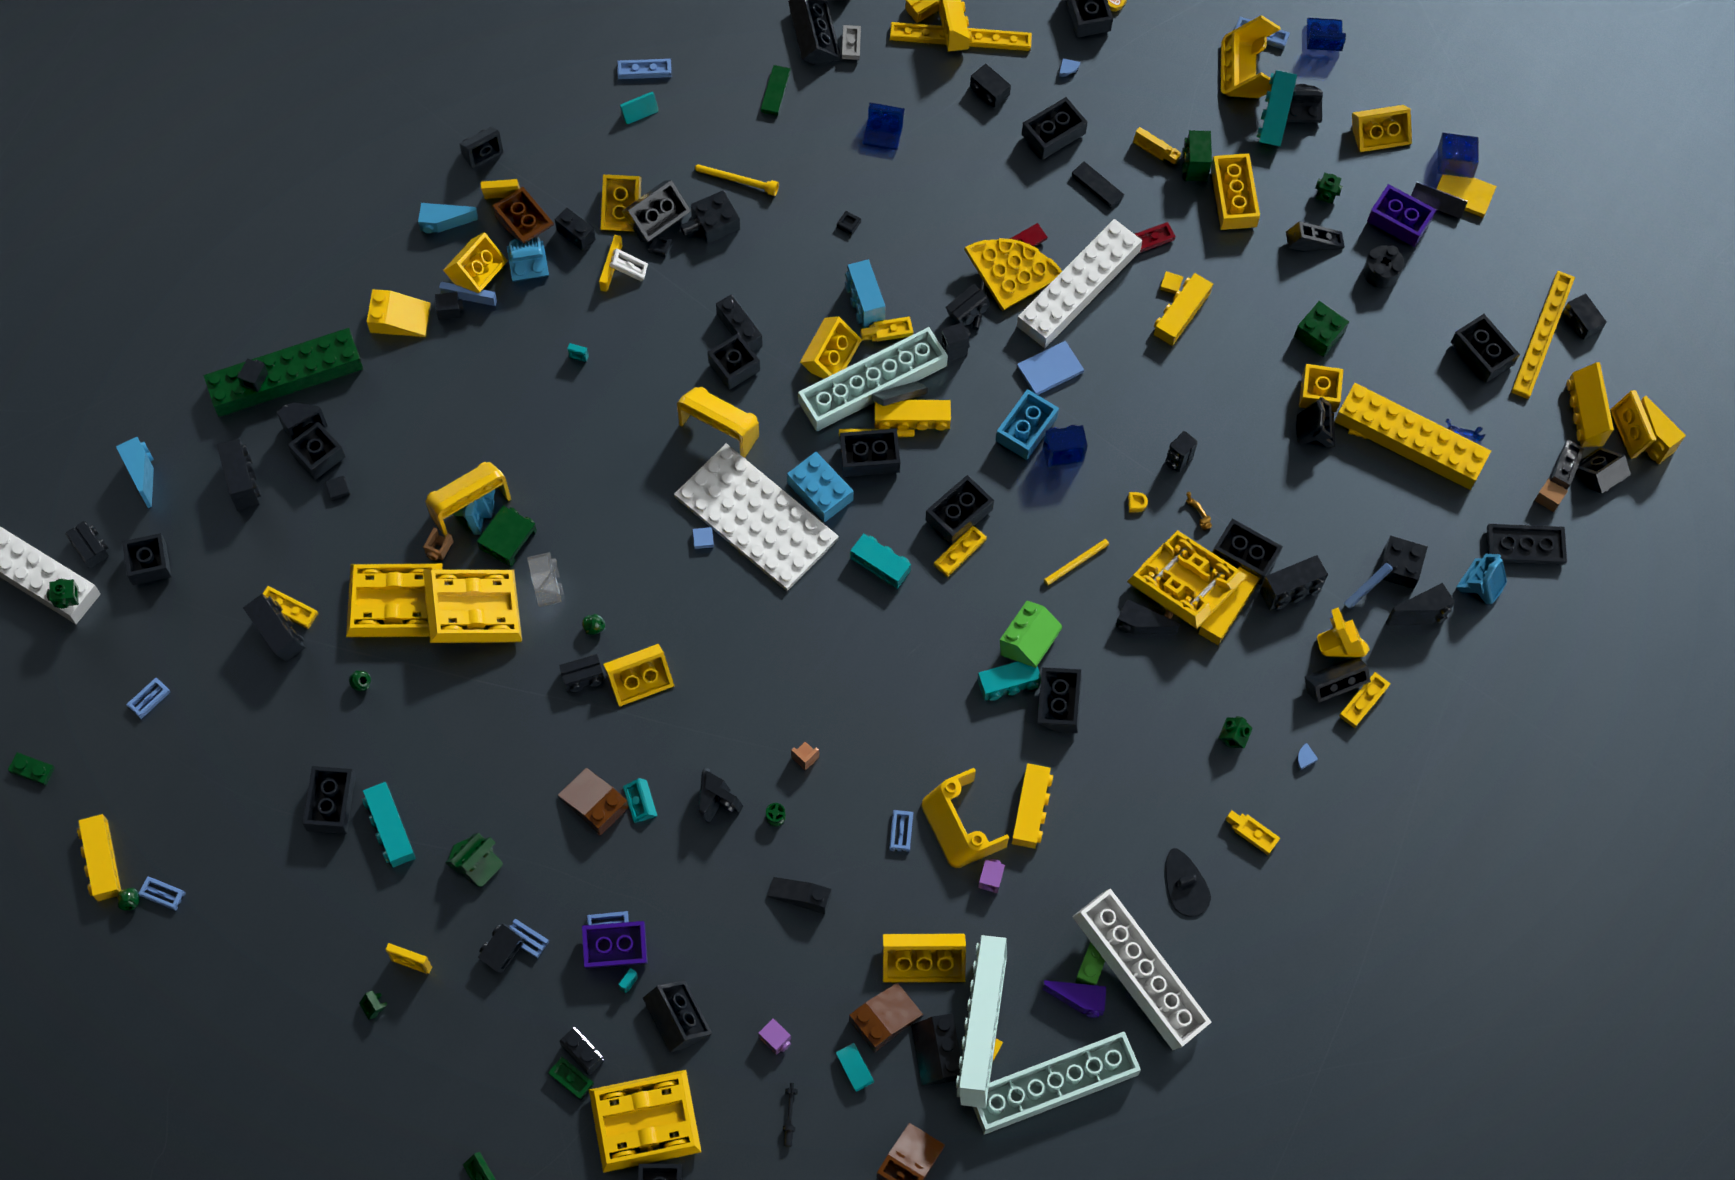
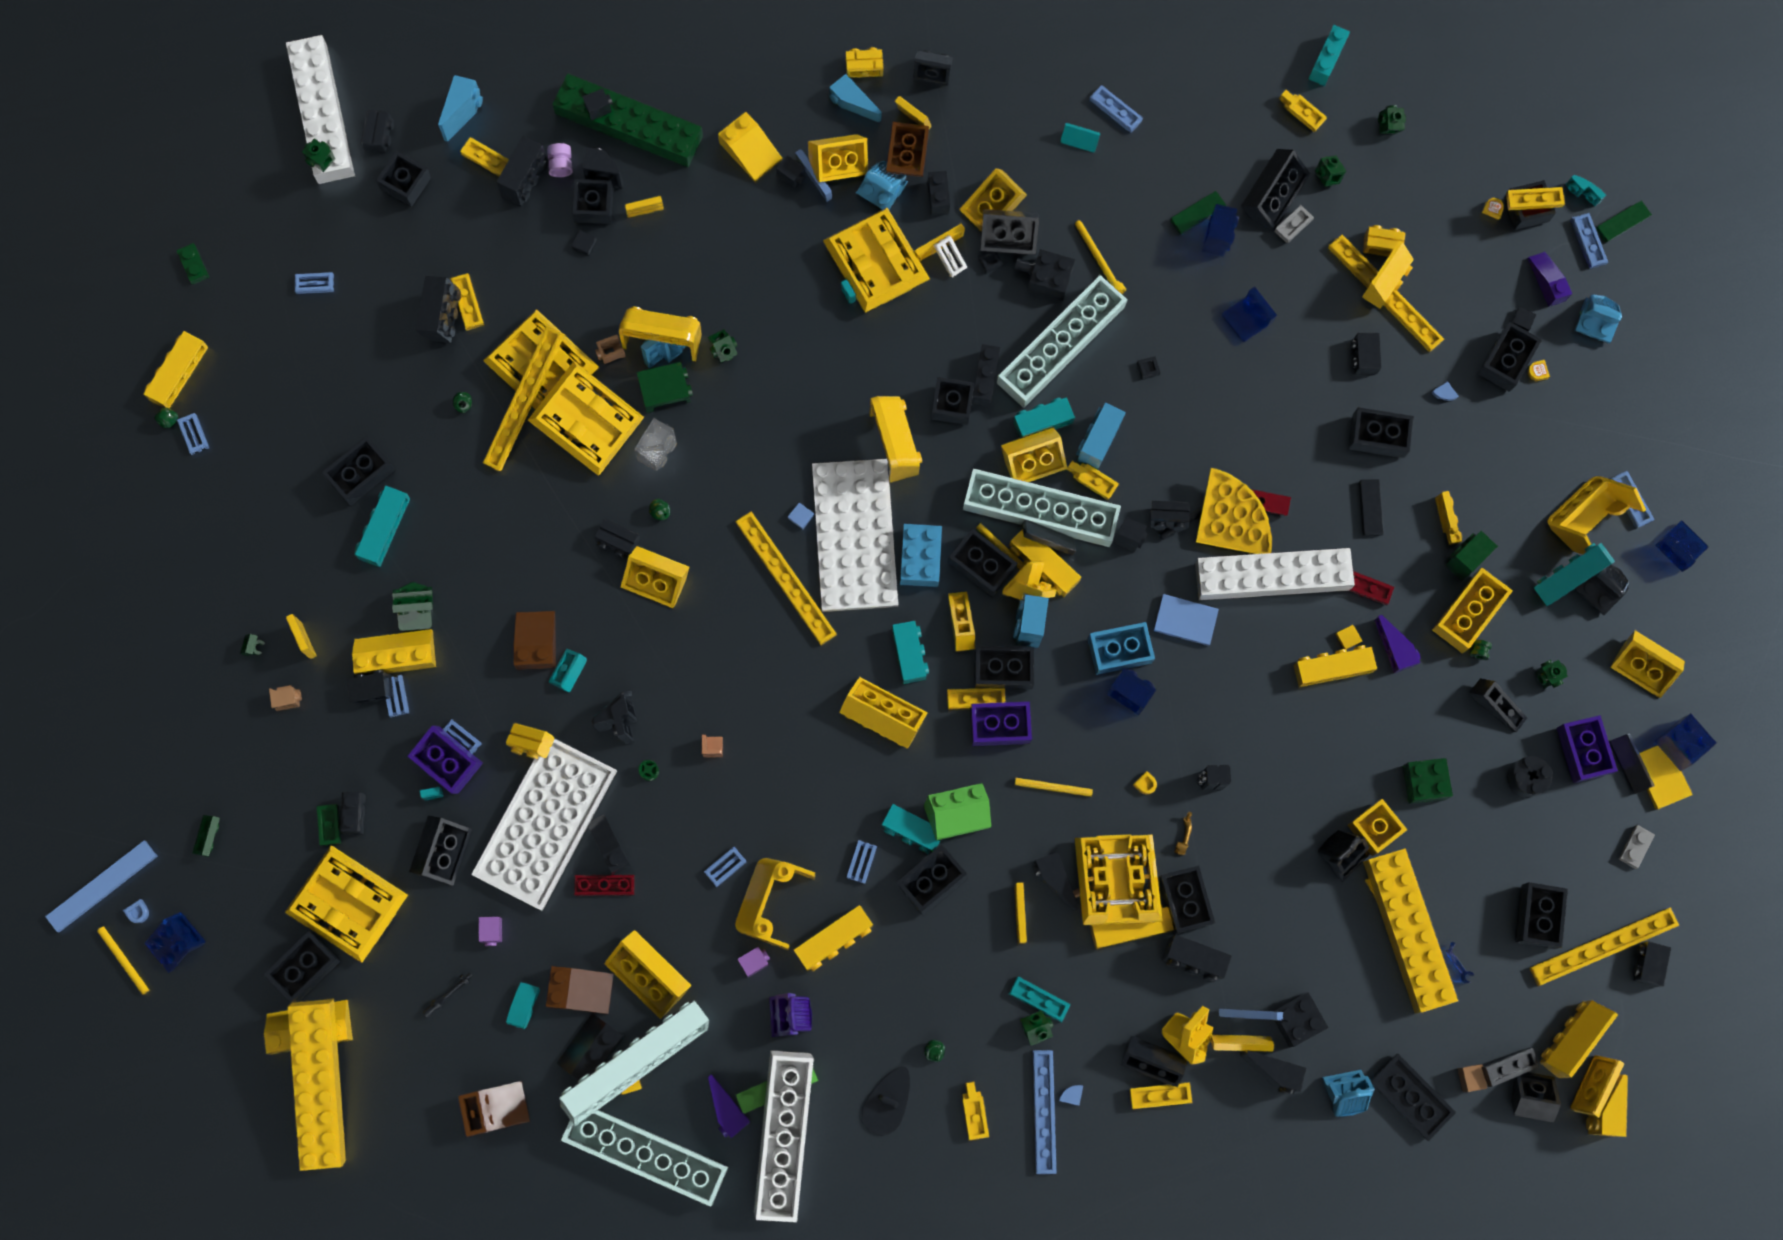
camera: 40 degrees right, 10 degrees up
none -> medium nougat window [269,686,302,711]
none -> yellow slope [352,629,436,675]
none -> yellow plate [460,137,509,176]
none -> white plate [471,739,617,911]
none -> yellow tile [483,326,565,471]
none -> yellow brick [506,723,554,760]
none -> lavender wheel [547,143,573,177]
none -> dark red tile [574,875,635,896]
none -> yellow tile [625,196,664,218]
none -> dark green brick [708,329,738,362]
none -> yellow tile [735,512,837,645]
none -> dark purple piece [769,993,812,1037]
none -> yellow piece [823,207,930,313]
none -> yellow slope [839,677,928,749]
none -> yellow brick [846,47,883,78]
none -> medium blue tile [846,840,877,884]
none -> dark green piece [924,1040,946,1062]
none -> yellow slope [948,592,975,651]
none -> dark purple brick [970,702,1032,746]
none -> light aqua brick [997,275,1127,408]
none -> yellow piece [1002,561,1057,600]
none -> teal tile [1009,976,1071,1022]
none -> teal brick [1013,397,1075,439]
none -> dark azure brick [1013,594,1049,648]
none -> yellow tile [1014,883,1027,944]
none -> medium blue tile [1032,1050,1056,1174]
none -> clear blue brick [1202,204,1239,257]
none -> yellow tile [1211,1035,1274,1052]
none -> dark purple slope [1374,615,1421,673]
none -> dark green wheel [1470,639,1492,660]
none -> light grey plate [1619,825,1655,869]

